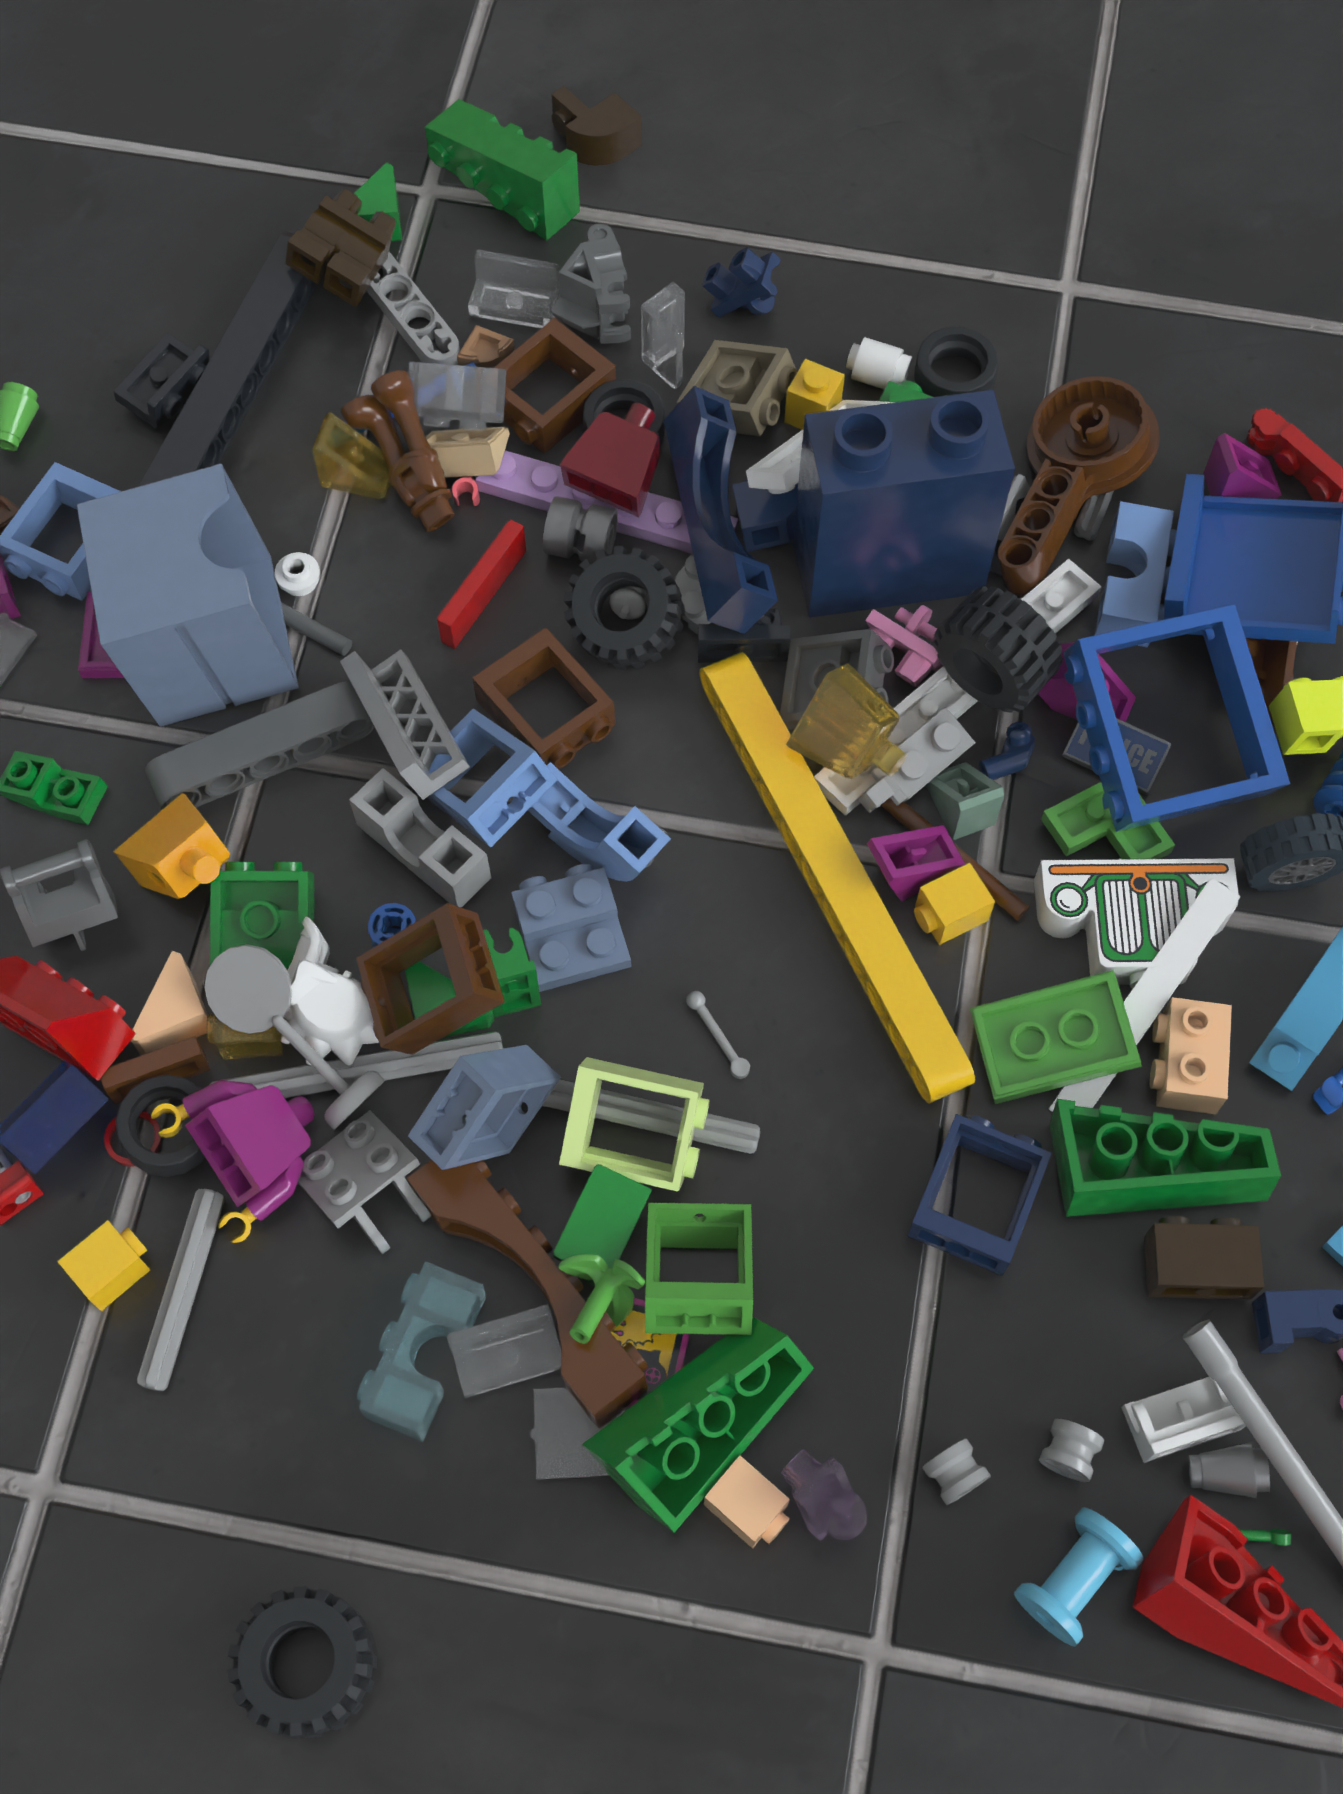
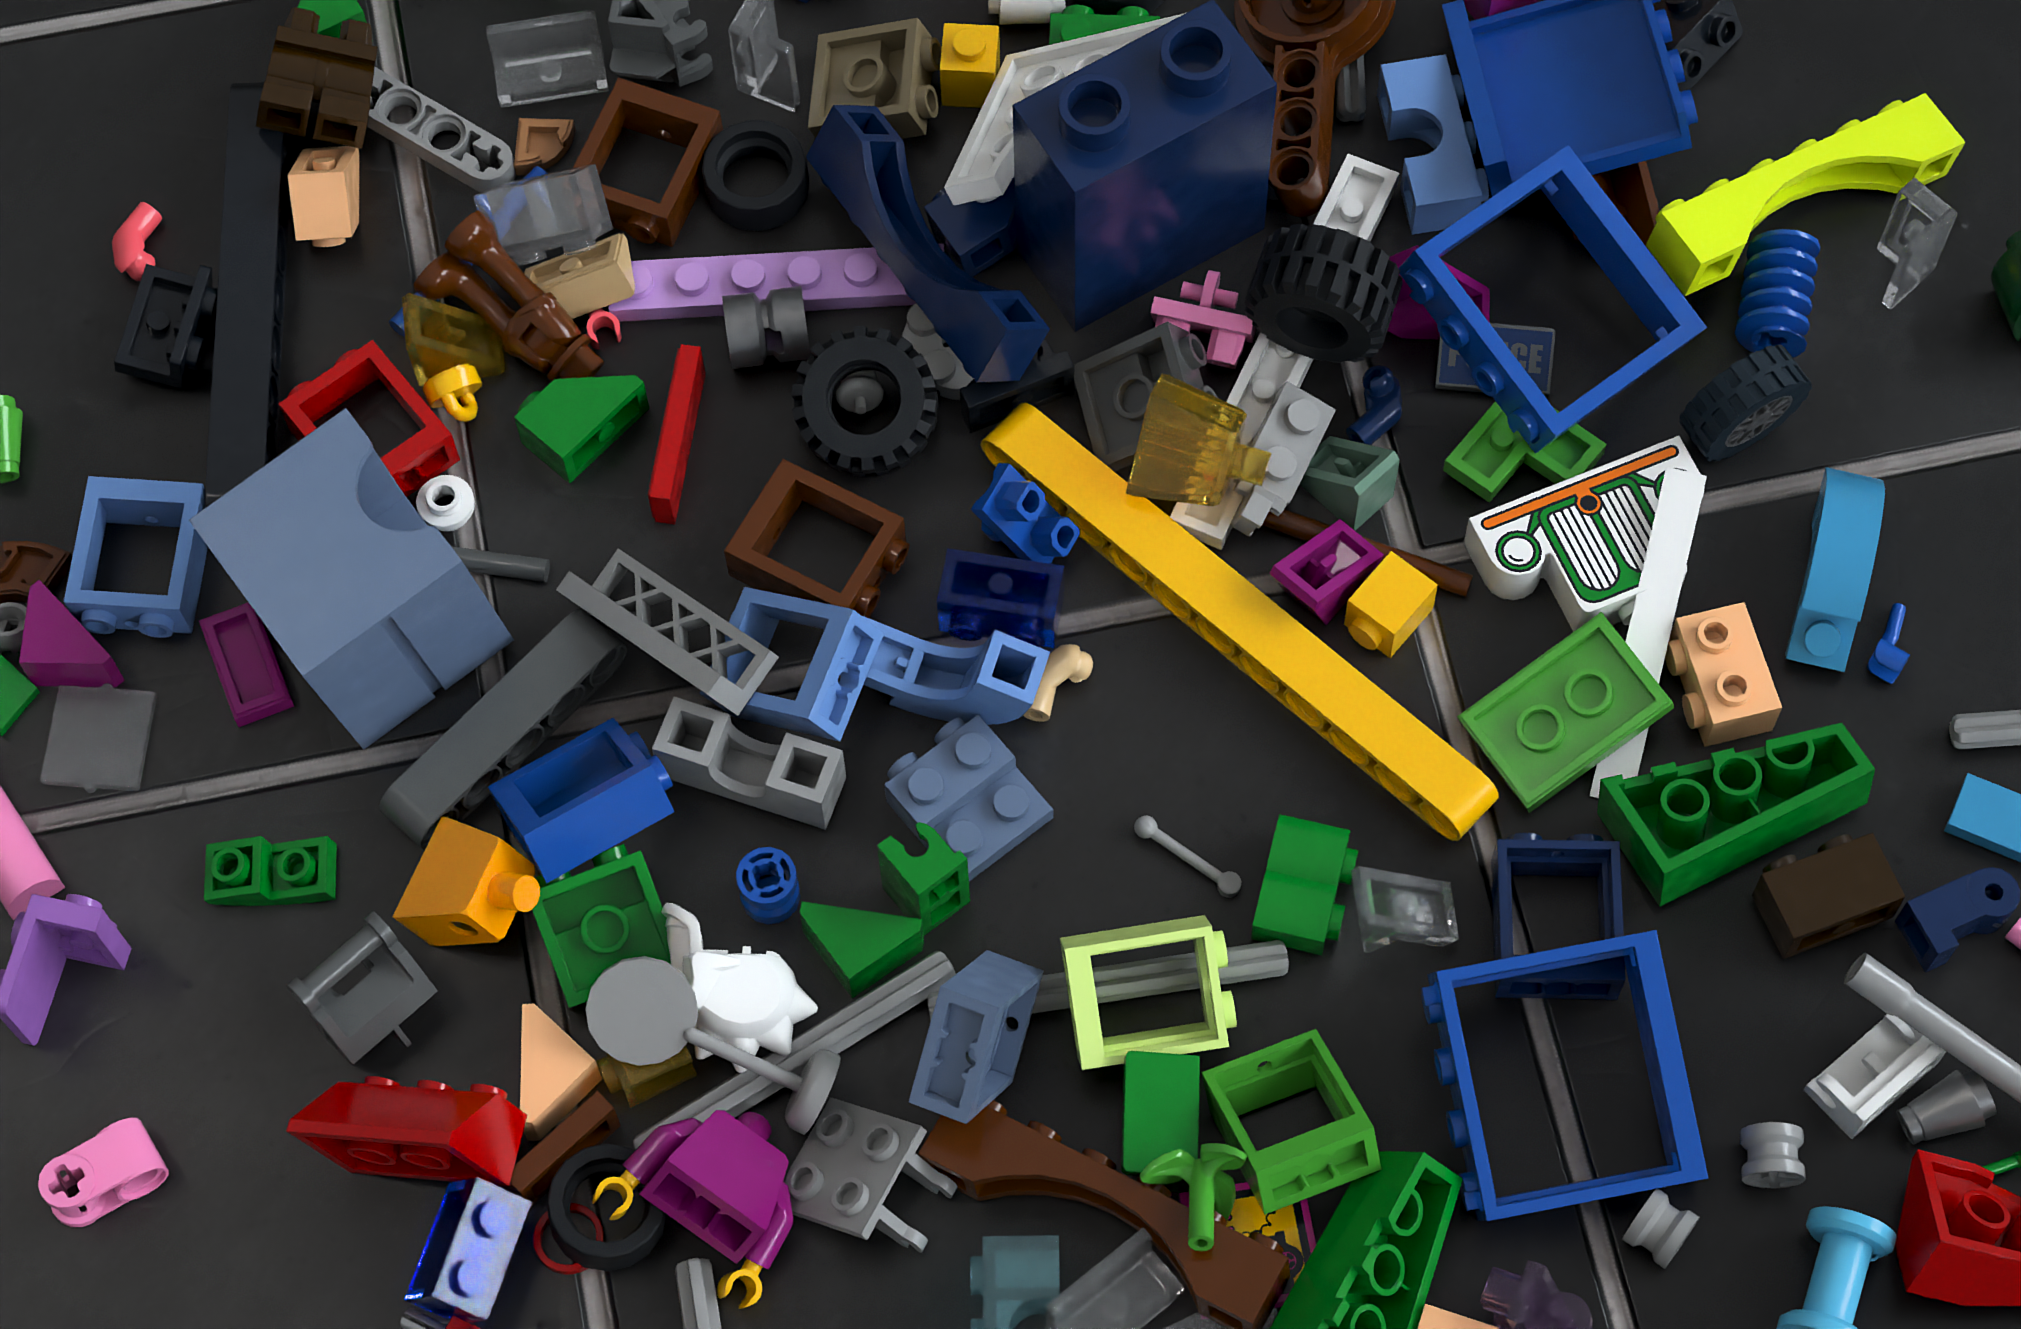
camera: 20 degrees left, 0 degrees up
reddish brown window [356,903,505,1055] -> none
dark red torso [560,403,660,517] -> none
none -> coral arm [112,202,163,281]
none -> red window [278,340,460,497]
none -> light nougat slope [287,146,359,247]
none -> yellow tile [422,364,482,422]
none -> blue window [487,717,674,883]
none -> green slope [514,375,650,484]
none -> clear blue brick [937,548,1064,648]
none -> blue hips [971,463,1080,573]
none -> tan arm [1023,644,1093,722]
none -> green brick [1251,814,1359,955]
none -> clear slope [1351,866,1459,954]
none -> blue window [1421,930,1709,1221]

